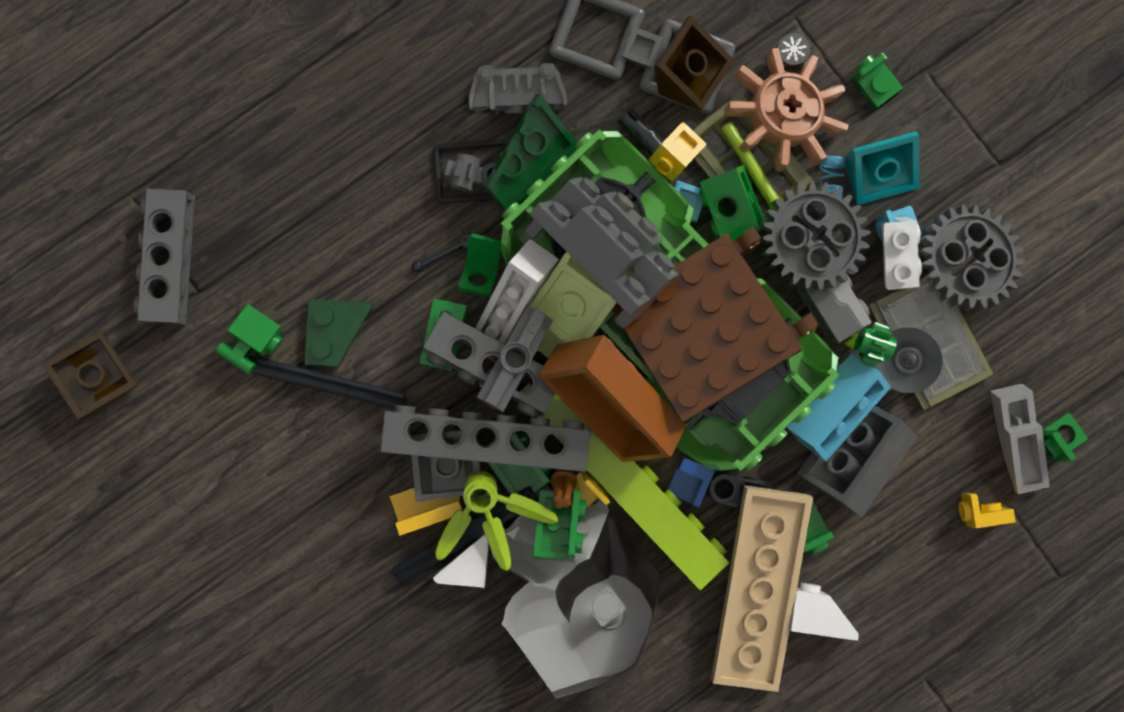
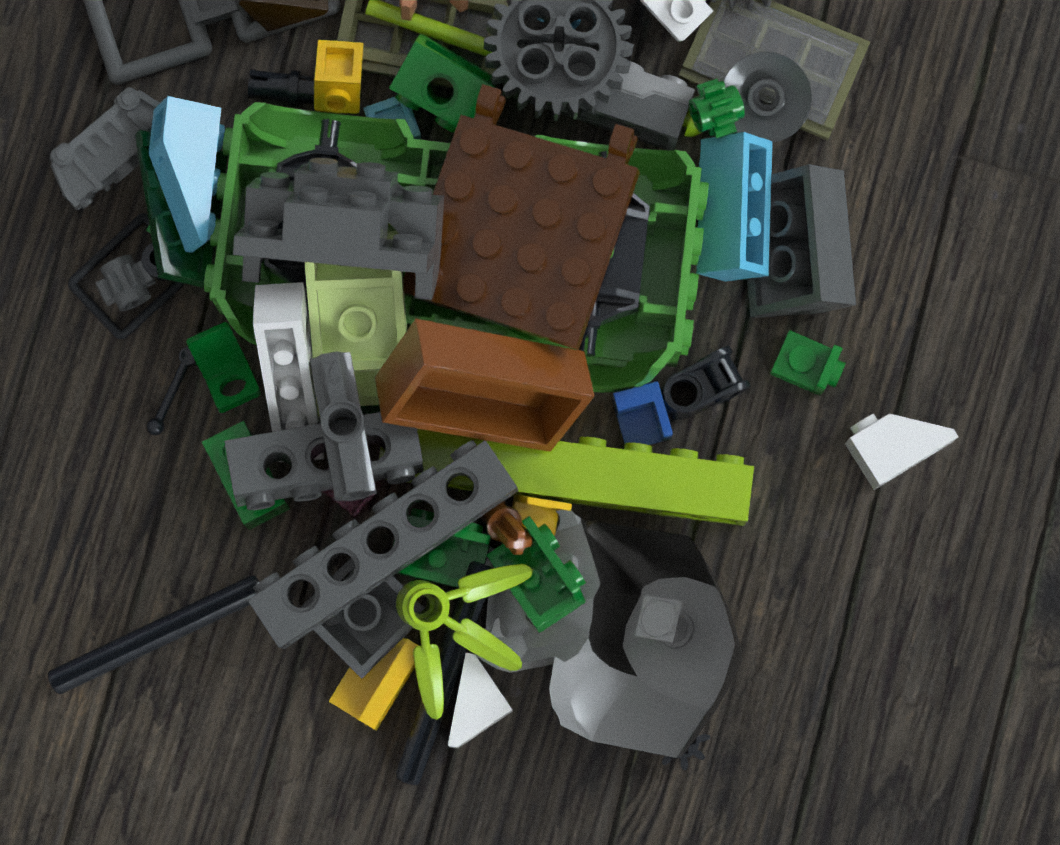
camera: 35 degrees left, 5 degrees down
green brick [215,304,283,375] -> none
dark green wing [305,299,373,367] -> none
tan plate [711,486,813,692] -> none
yellow bracket [959,493,1016,528] -> none
light grey slope [990,384,1050,494] -> none
green bracket [1042,413,1088,462] -> none
none -> medium azure slope [149,96,225,253]

